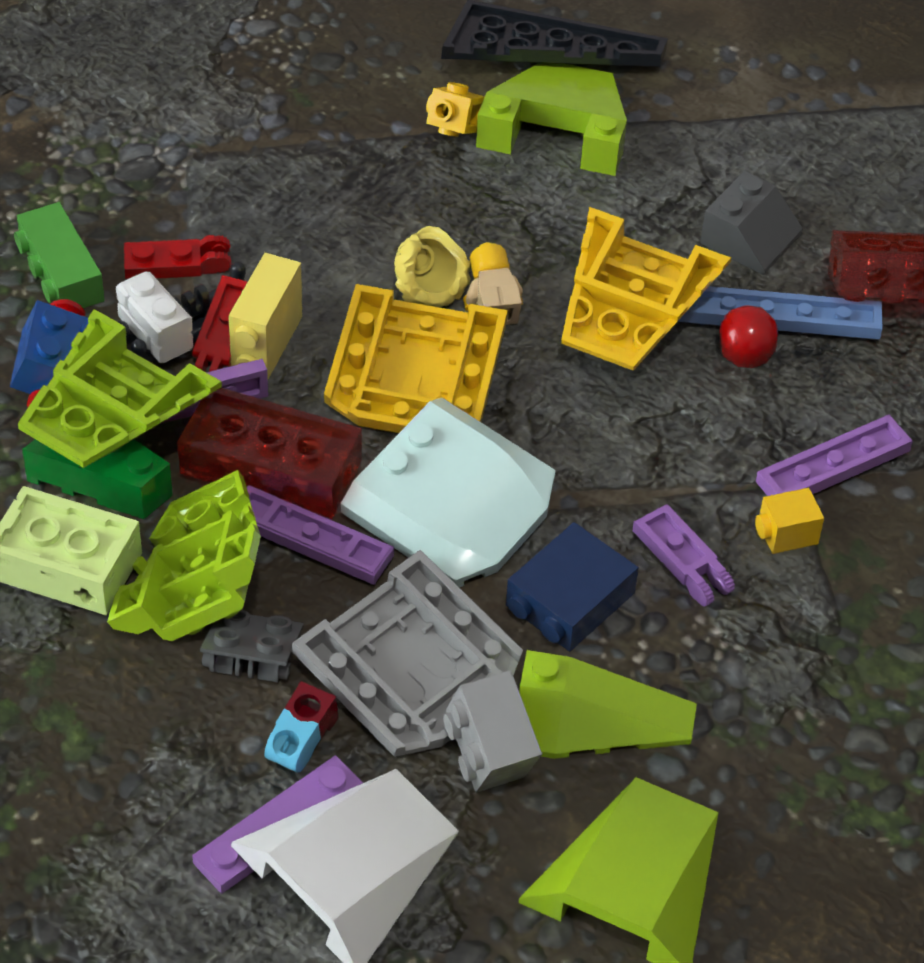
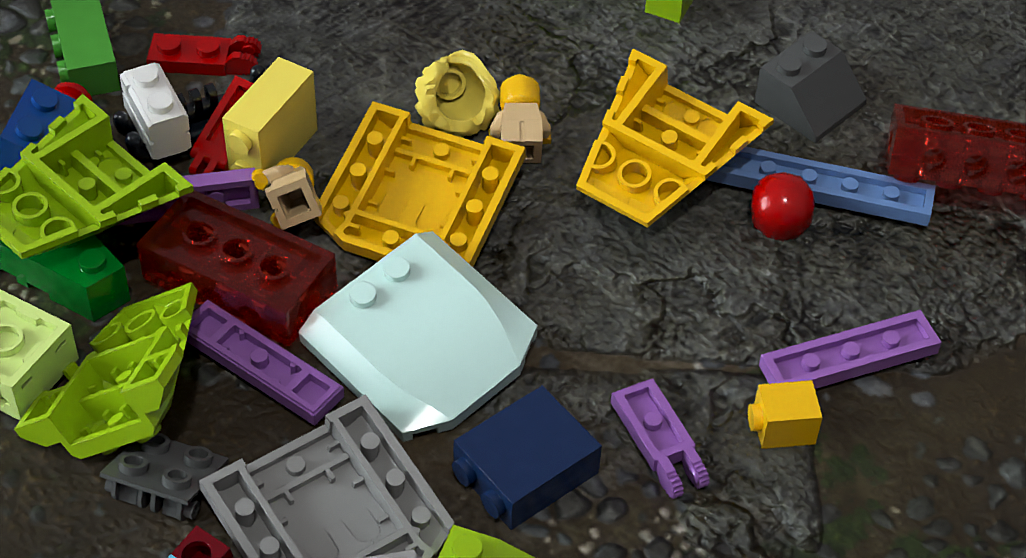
camera: 10 degrees right, 0 degrees up
none -> tan piece [251,157,322,232]

